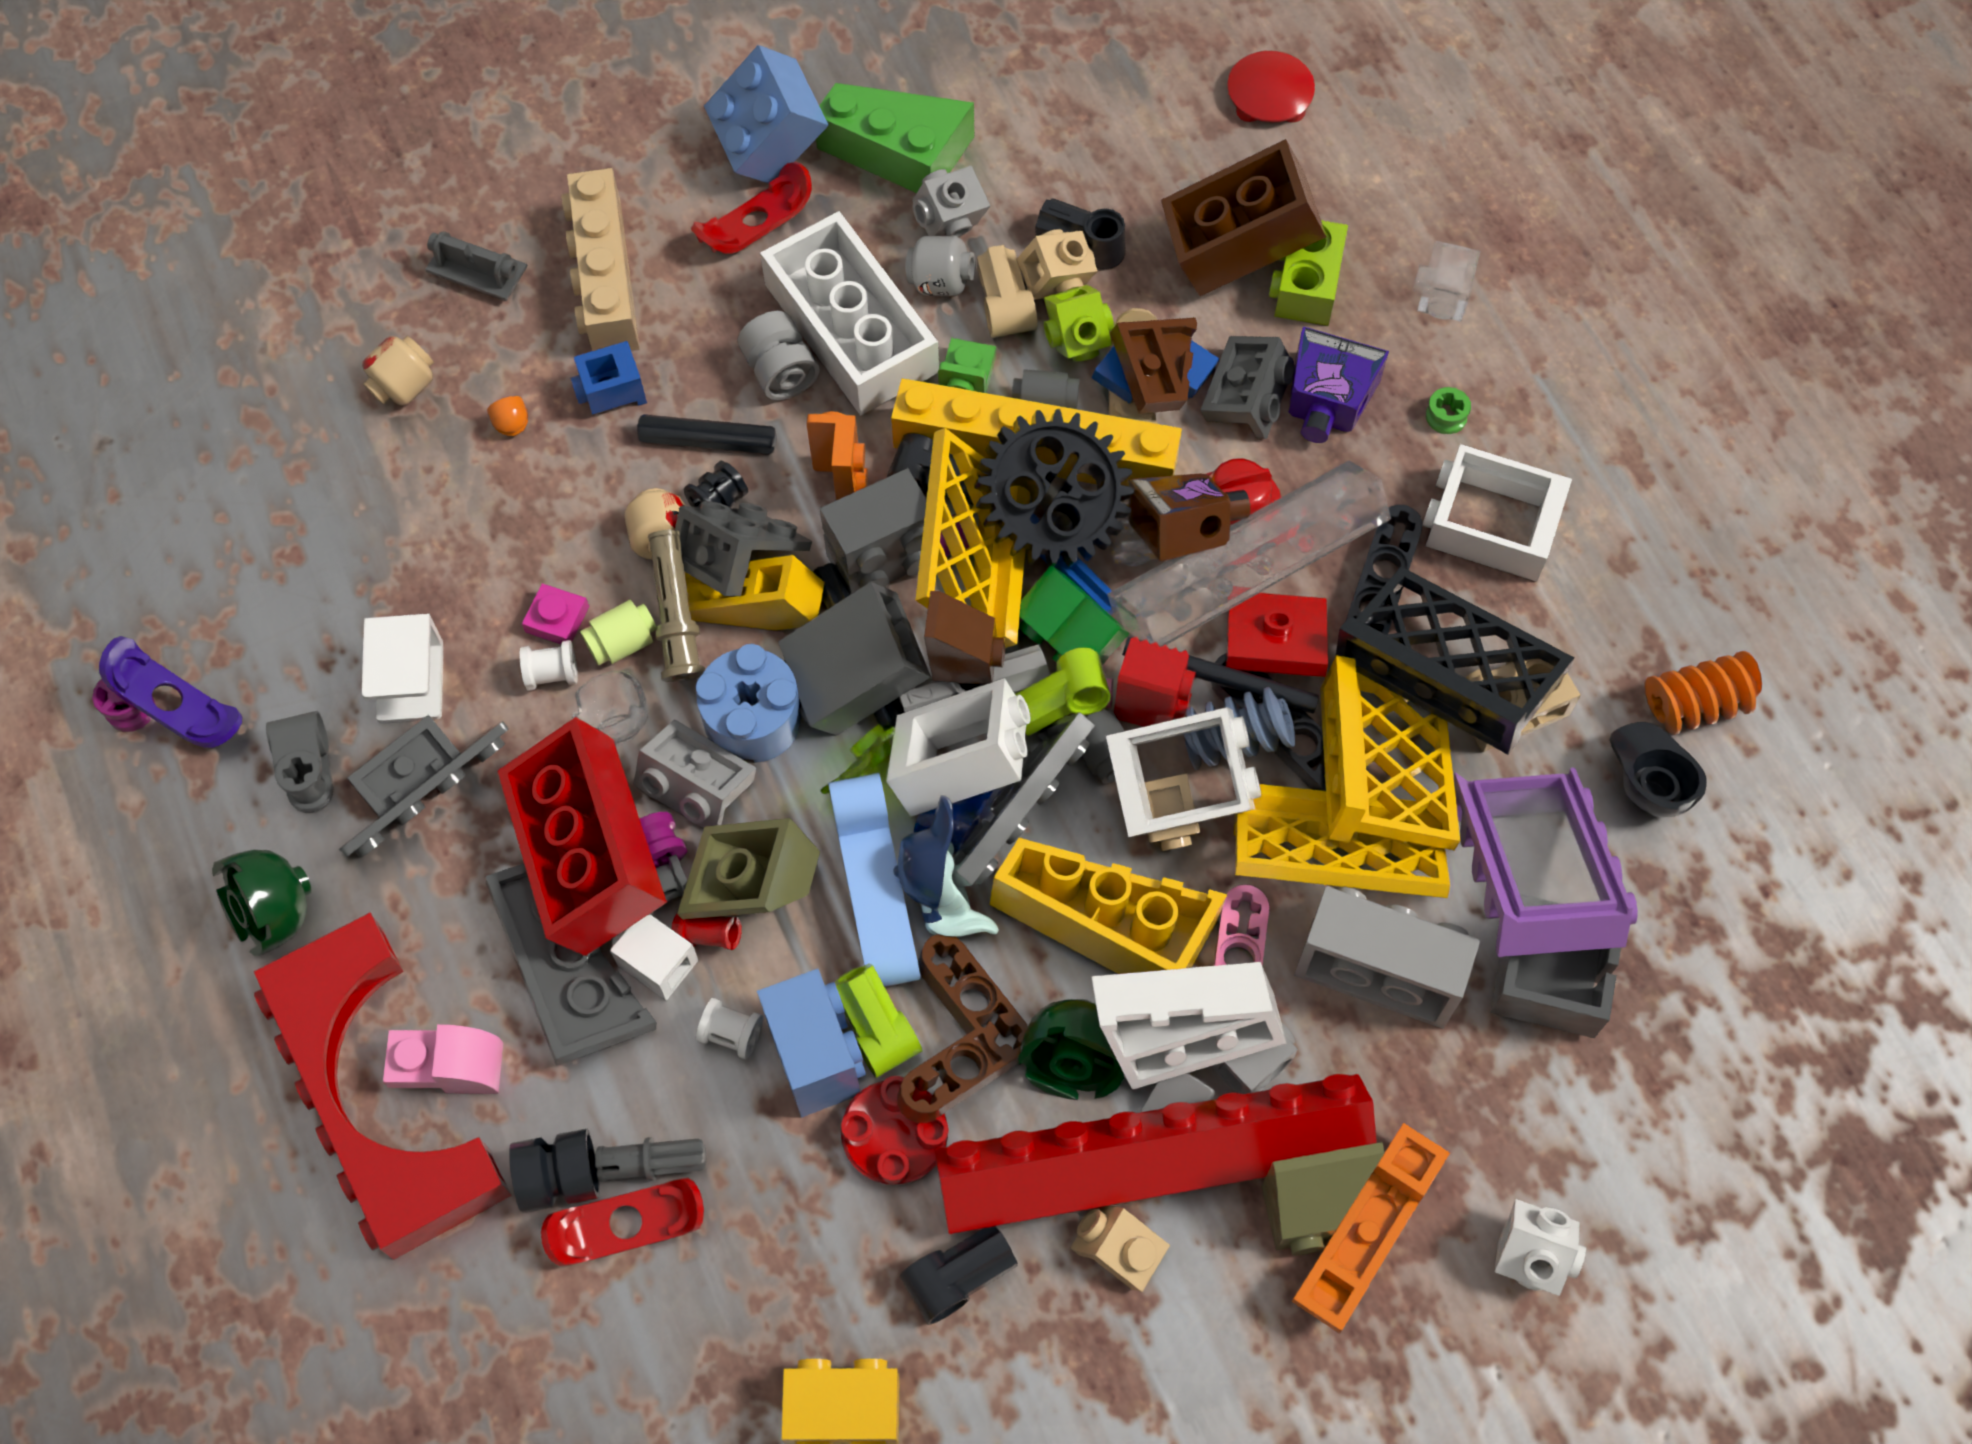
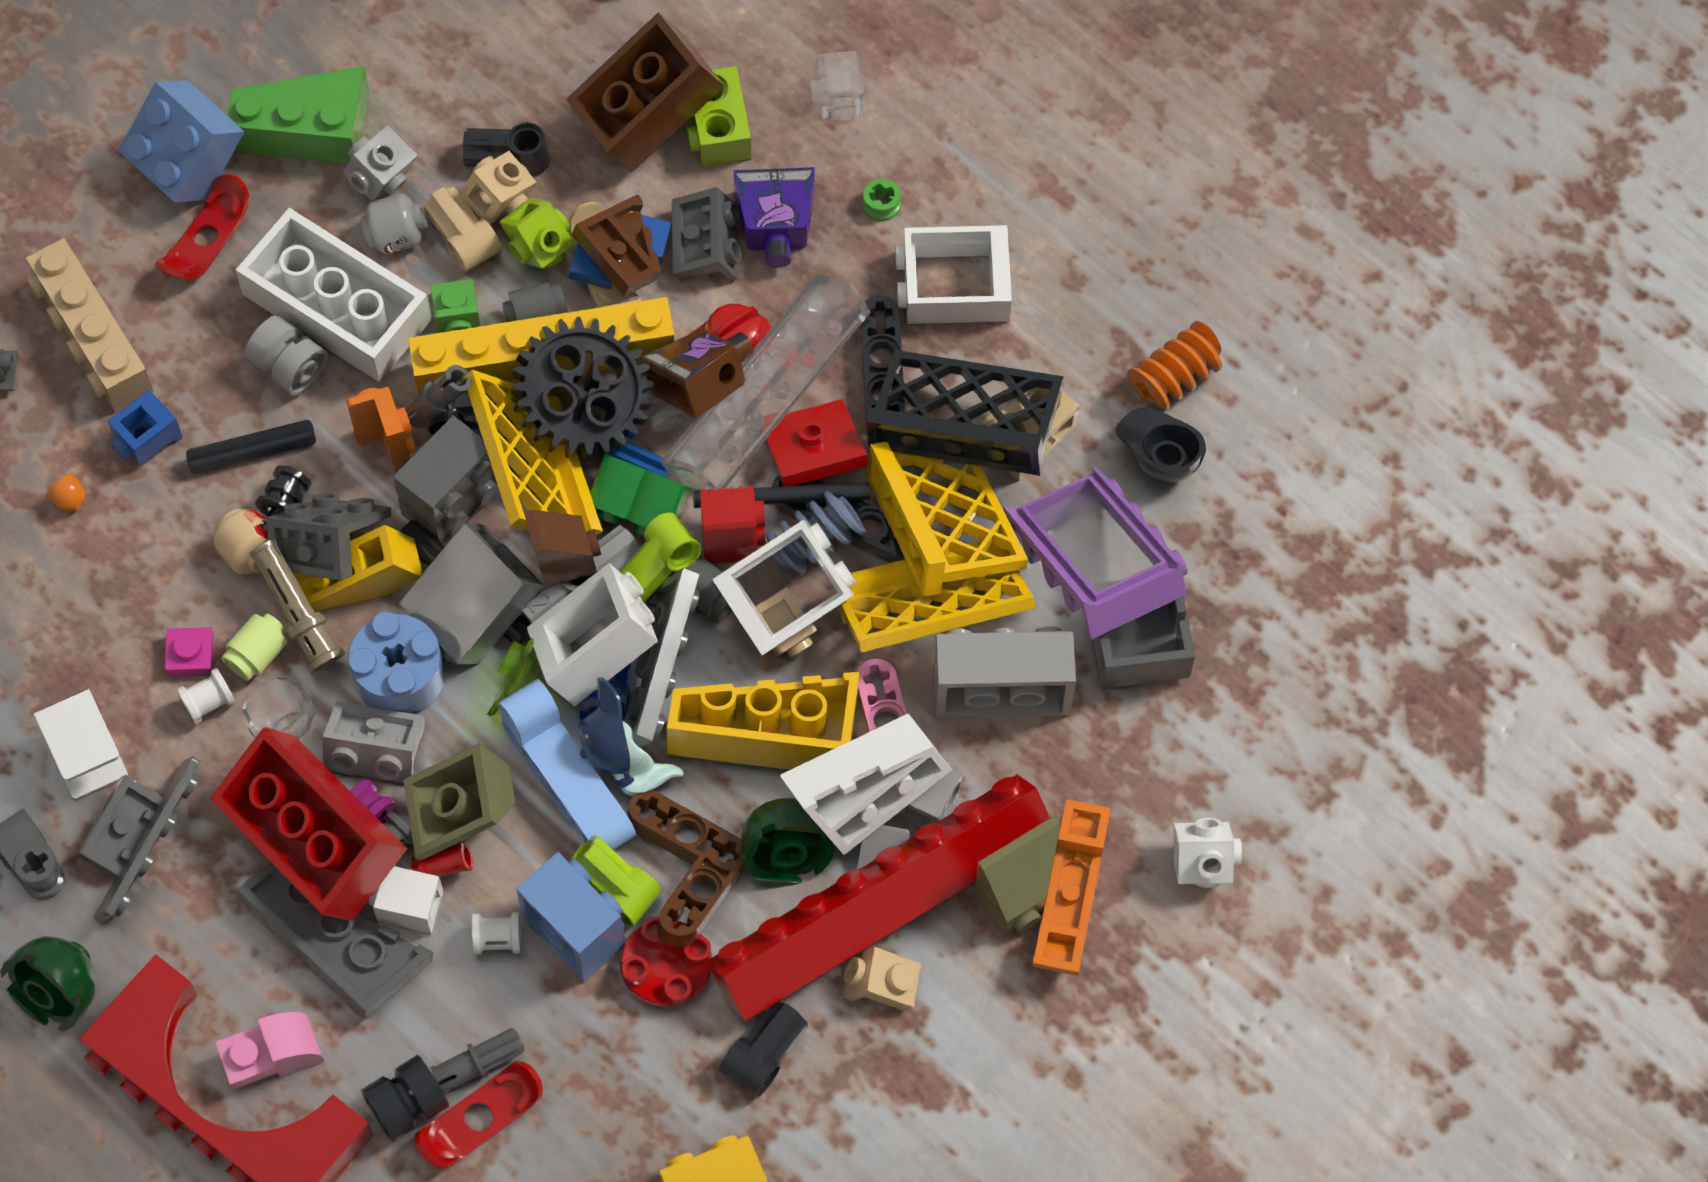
camera: 25 degrees left, 0 degrees up
none -> dark grey pin [405,365,472,429]

